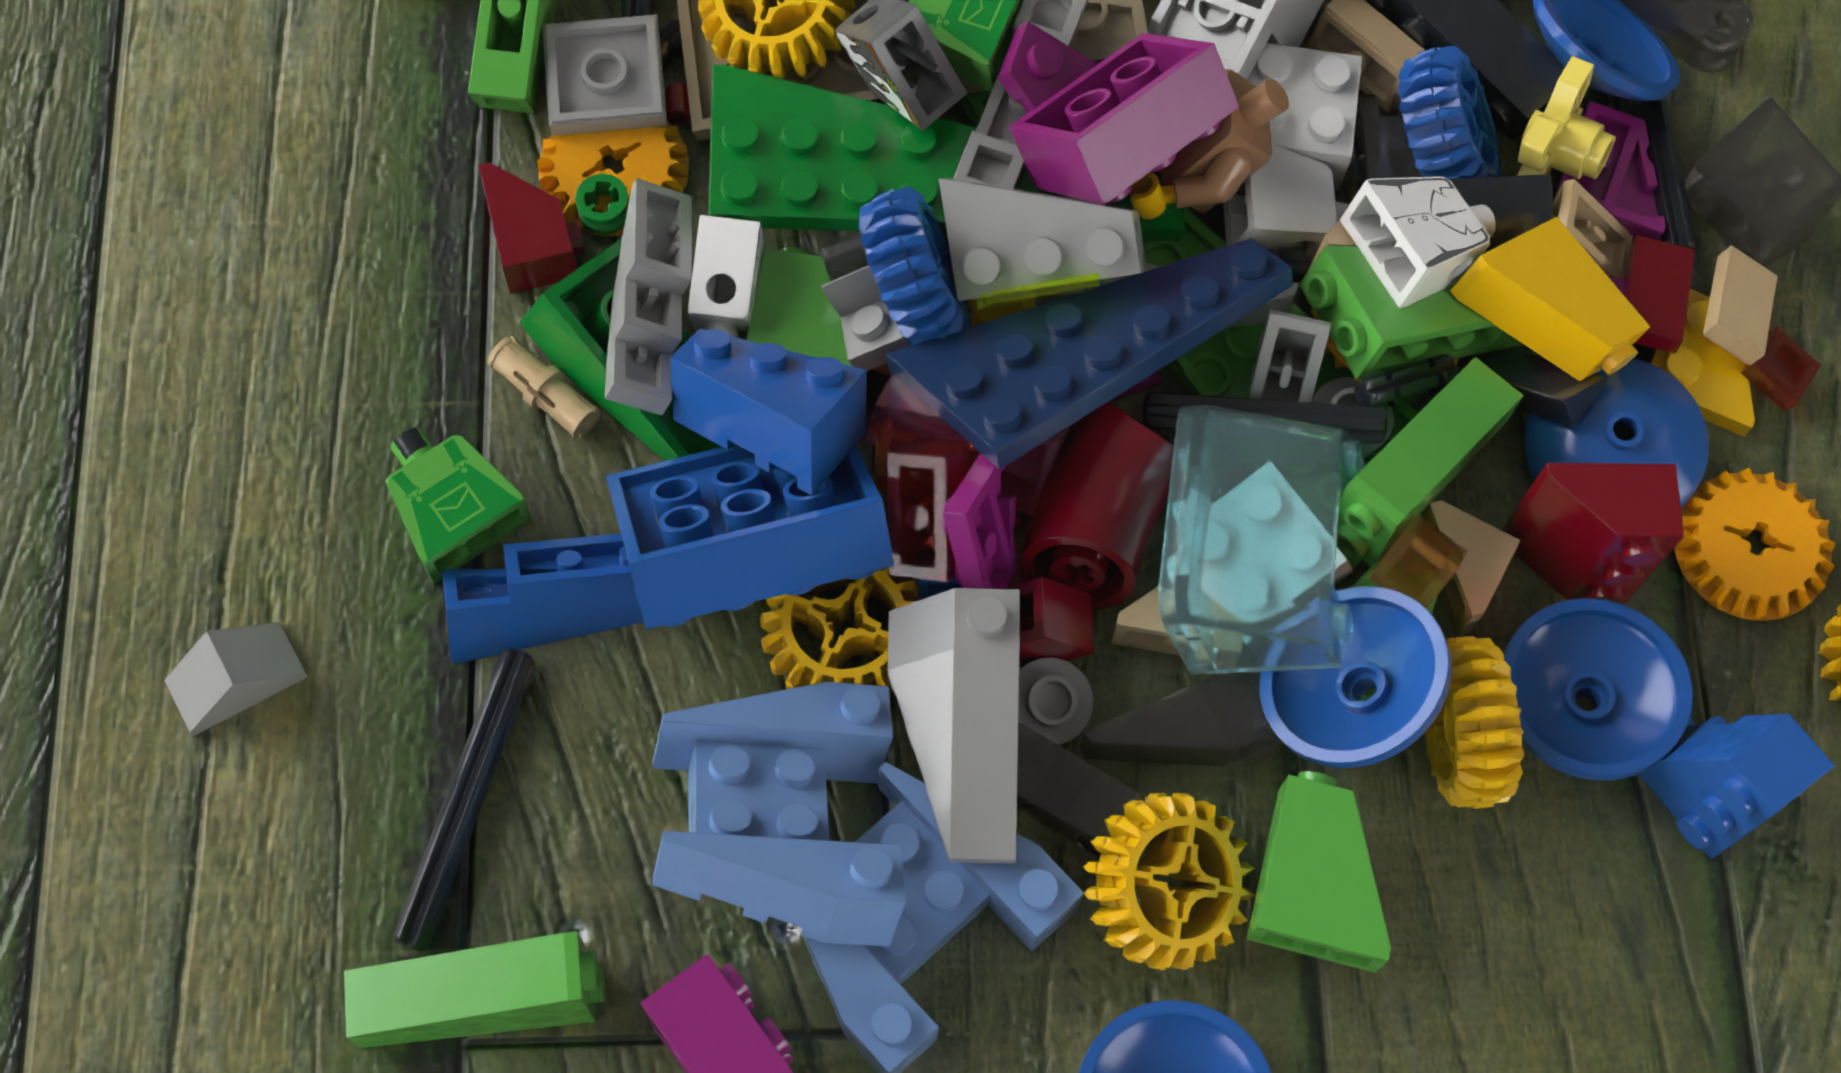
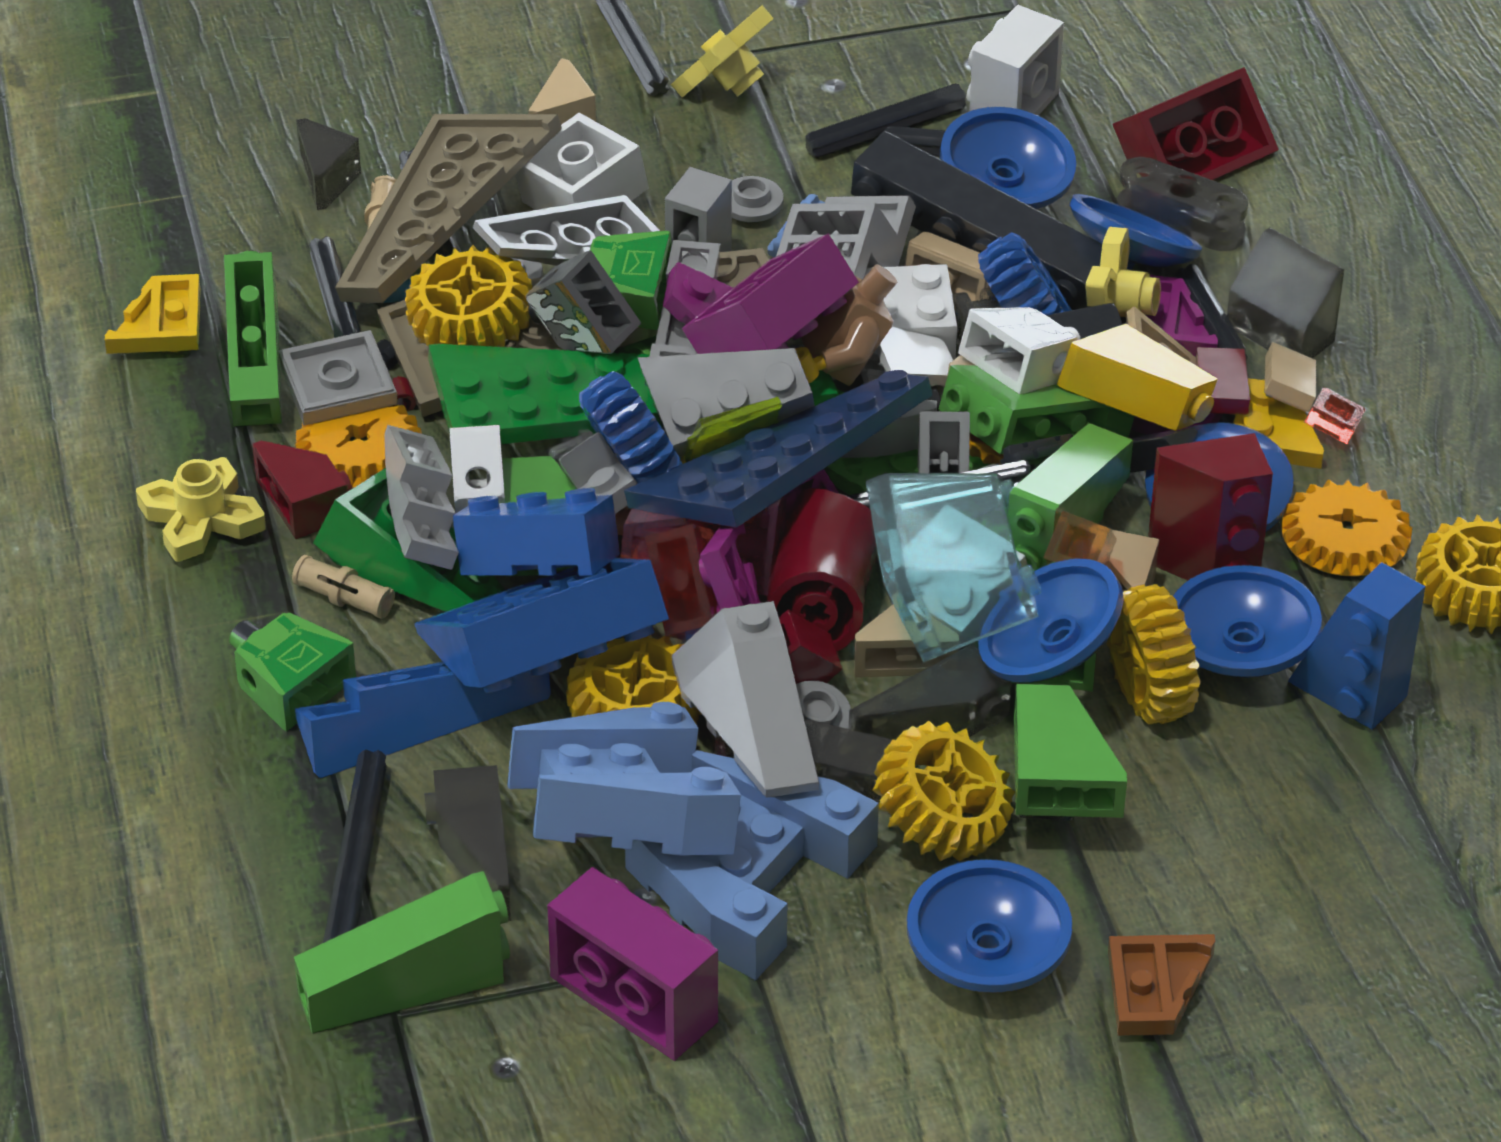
camera: 10 degrees left, 25 degrees down
light grey slope [164,622,308,736] -> none
green bush [575,173,629,235] -> none
none -> light yellow plant [136,457,266,562]
none -> clear smoke slope [424,765,511,921]

